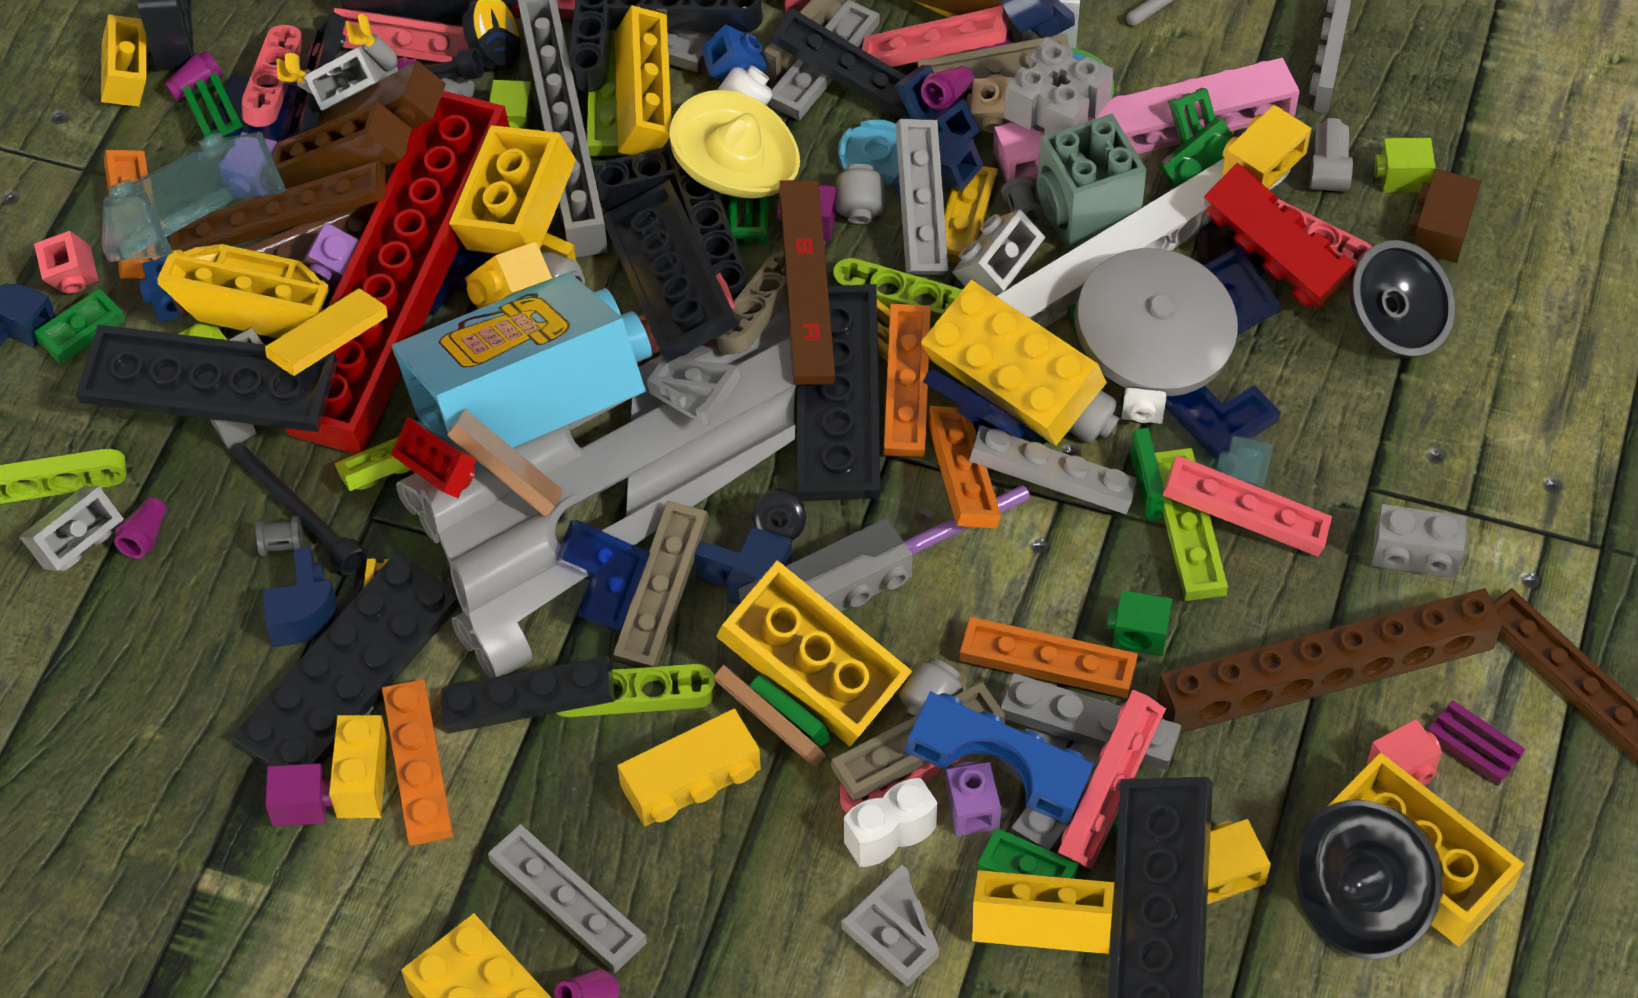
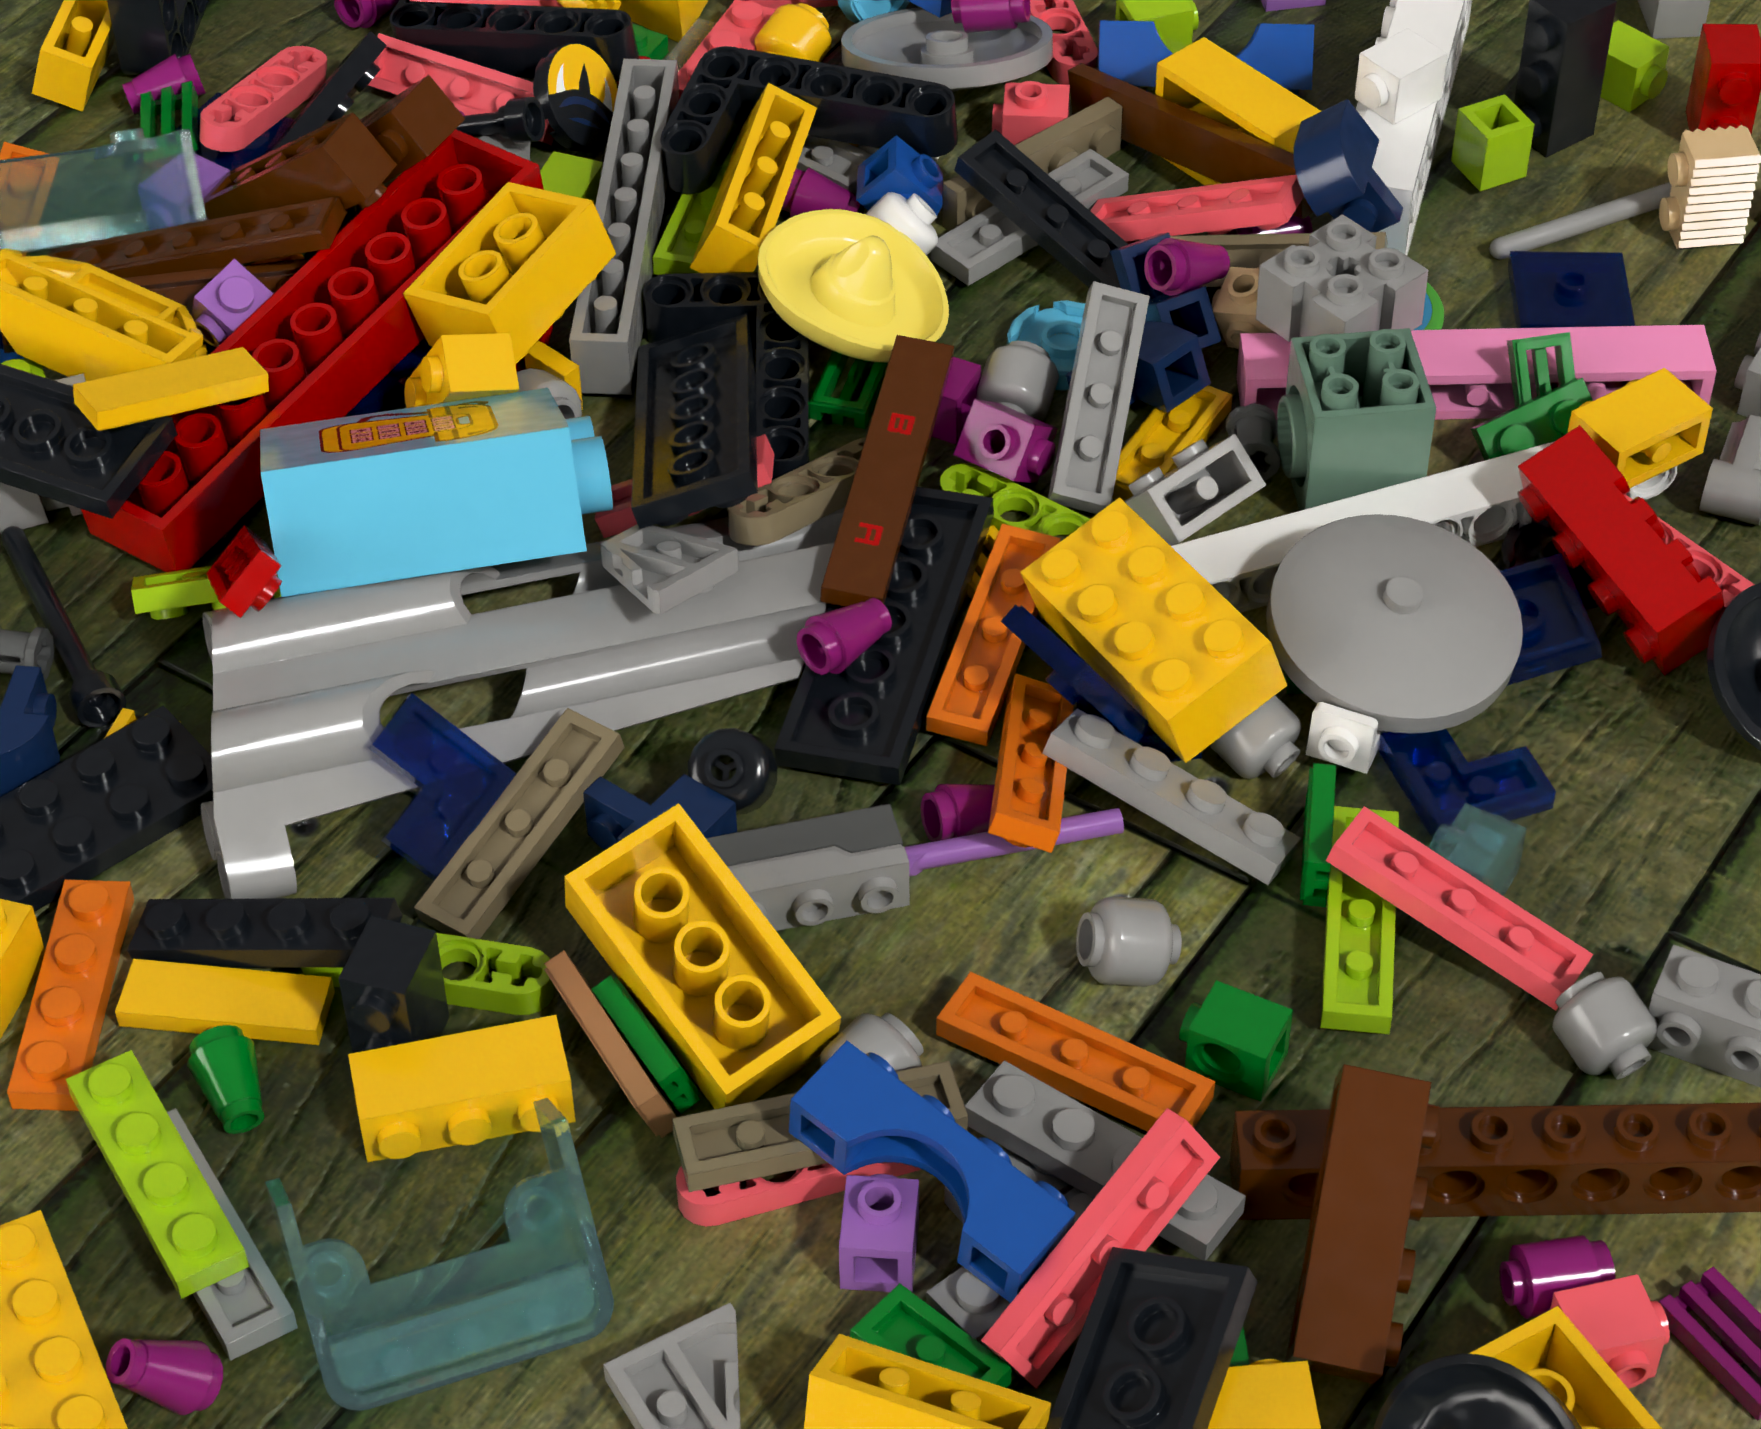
camera: 15 degrees right, 10 degrees down
light grey torso [276,14,398,111] -> none
medium nougat tile [447,409,563,516] -> none
white brick [844,778,937,867] -> none
none -> lime plate [66,1050,249,1299]
none -> yellow tile [115,959,335,1045]
none -> green cone [187,1025,265,1134]
none -> clear light blue windscreen [265,1098,614,1411]
none -> black brick [338,916,450,1053]
none -> magenta cone [781,167,864,218]
none -> magenta cone [797,598,892,675]
none -> magenta cone [921,784,995,842]
none -> magenta brick [953,399,1058,484]
none -> light grey head [1076,897,1182,987]
none -> reddish brown brick [1285,1064,1440,1384]
none -> magenta brick [1499,1235,1616,1319]
none -> clear blue plate [1508,251,1635,328]
none -> light grey head [1552,972,1658,1080]

